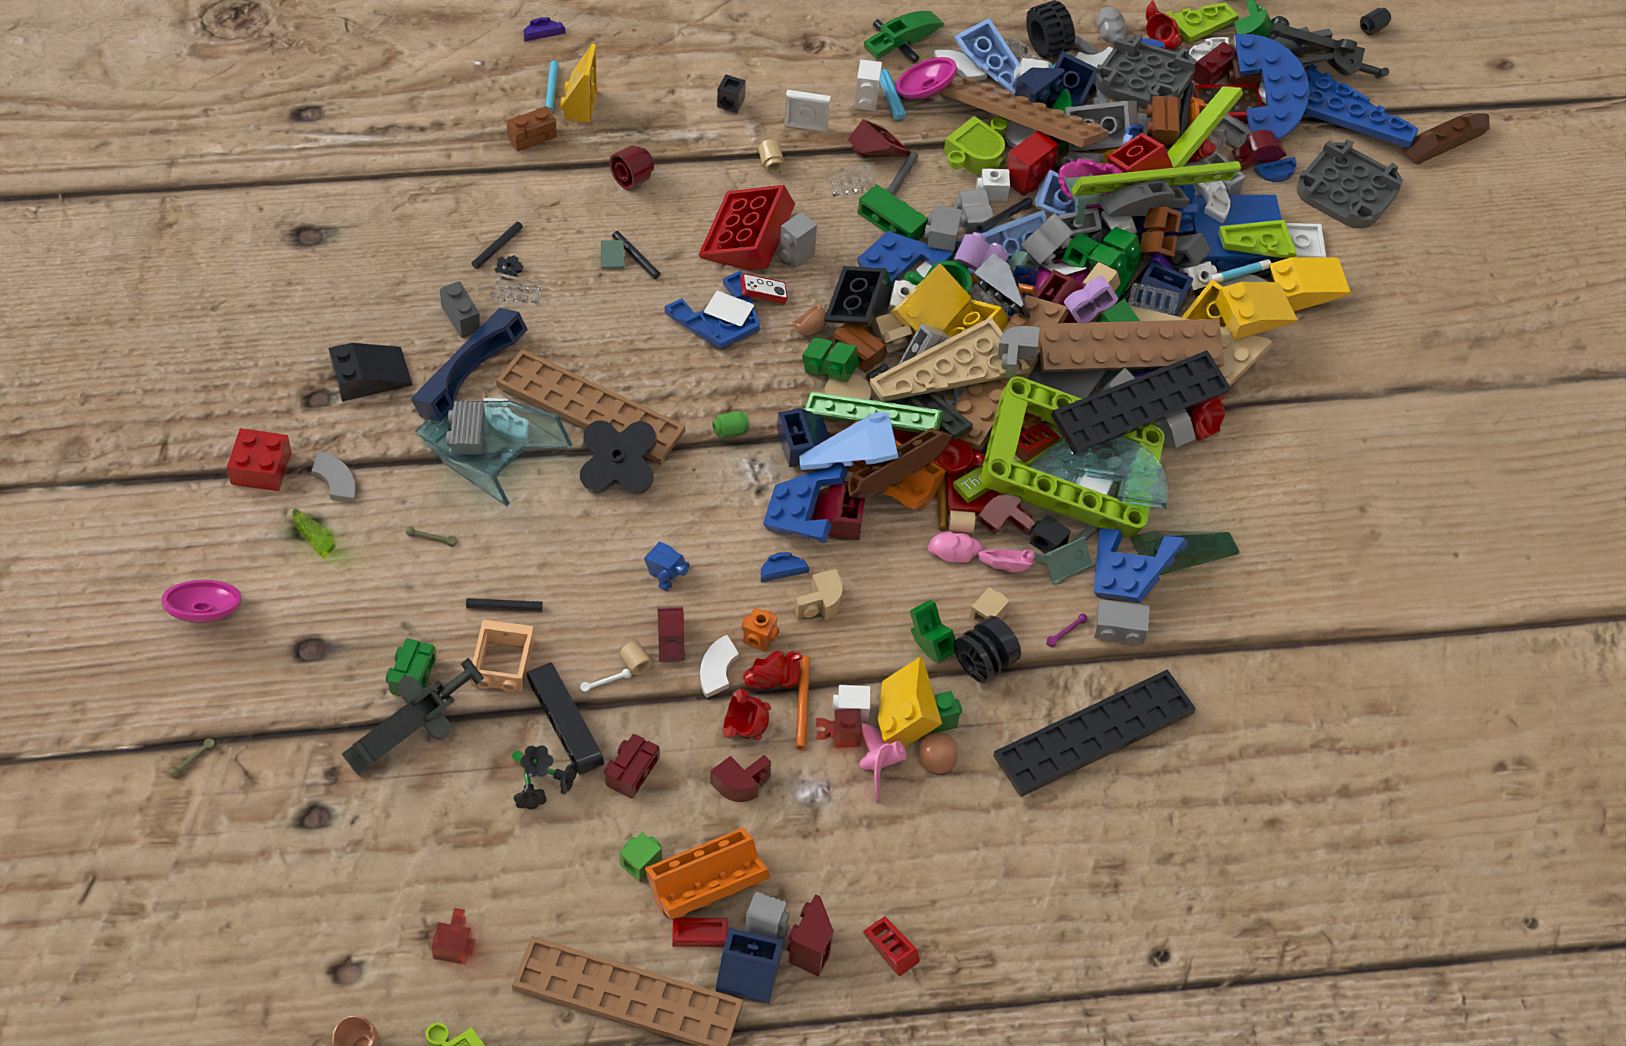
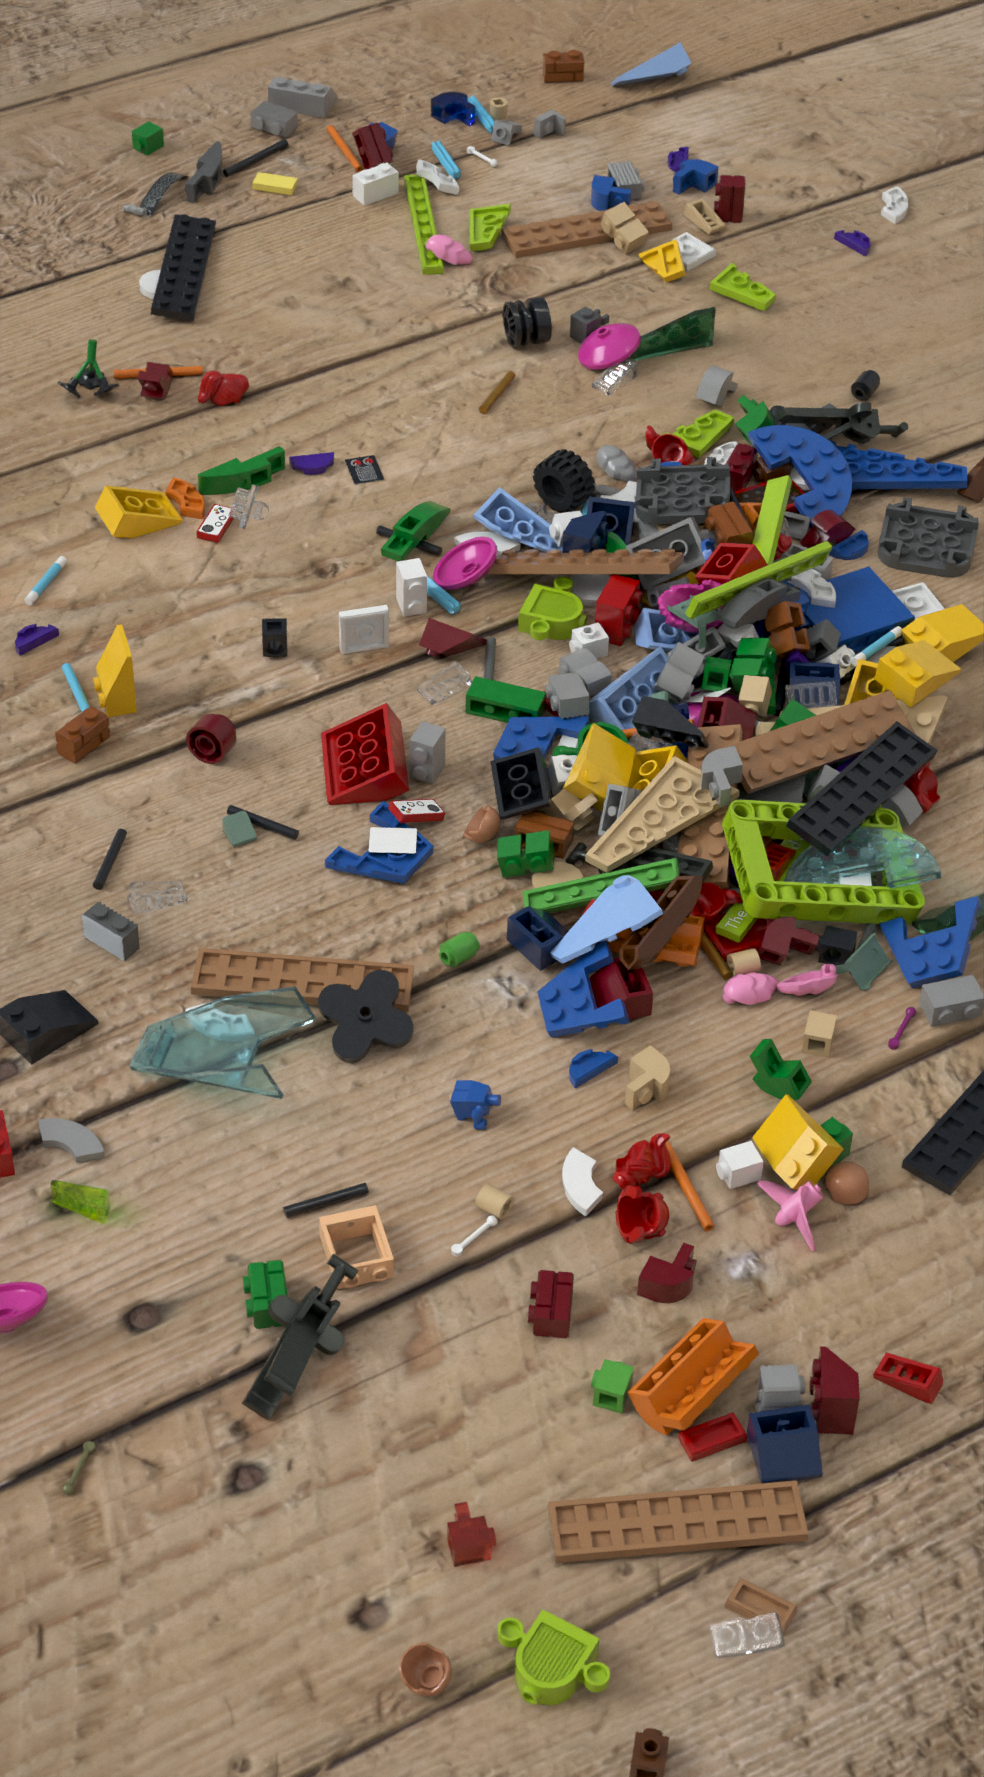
camera: 20 degrees left, 10 degrees down
olive hinge [406,527,457,547] -> none
dark blue arch [411,308,528,421] -> none
light grey brick [446,401,485,454] -> none
black plant [495,255,524,278] -> none
black plant [512,745,577,809] -> none
black beam [526,662,604,775] -> none
dark red brick [657,606,685,661] -> none
orange brick [741,607,780,652] -> none
tan brick [758,139,784,173] -> none
clear red brick [815,709,862,748] -> none
black wheel [953,615,1022,684] -> none
lavender brick [954,232,1009,271] -> none
black piece [976,197,1033,233] -> none
lavender brick [1064,276,1118,323] -> none
lime wing [1218,220,1297,259] -> none

